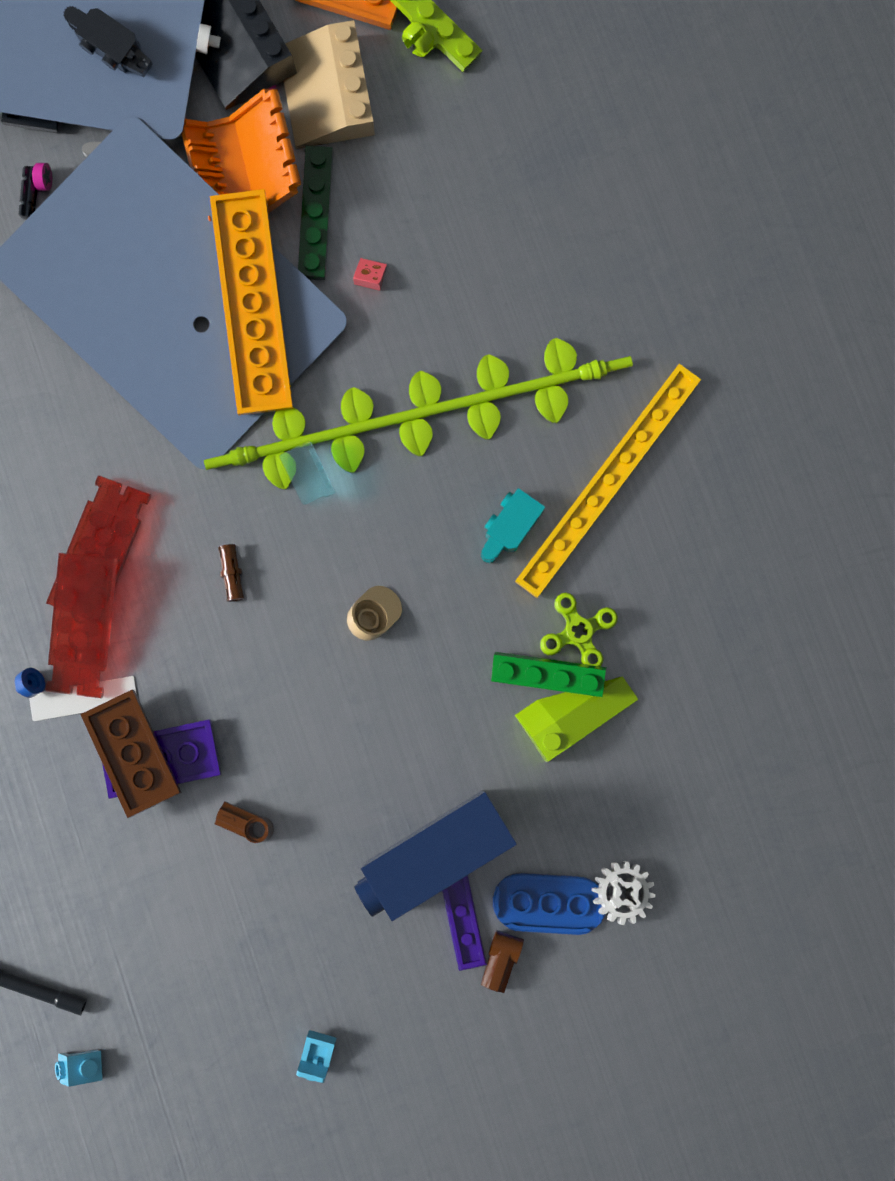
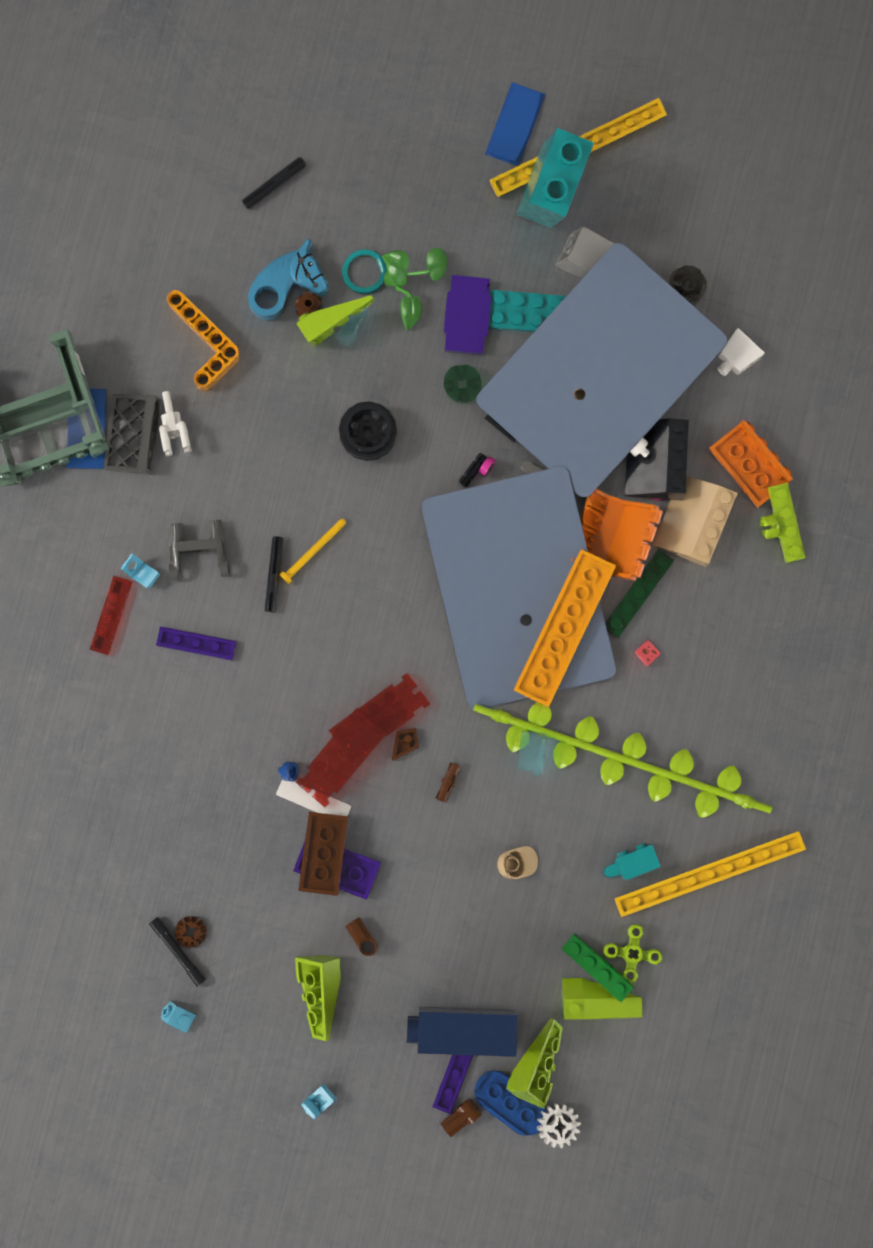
camera: 30 degrees right, 0 degrees up
black hinge [63,6,153,77] -> none
none -> reddish brown gear [174,916,207,948]
none -> lime wedge [295,955,341,1041]
none -> reddish brown piece [392,728,419,761]
none -> lime wedge [506,1018,563,1109]

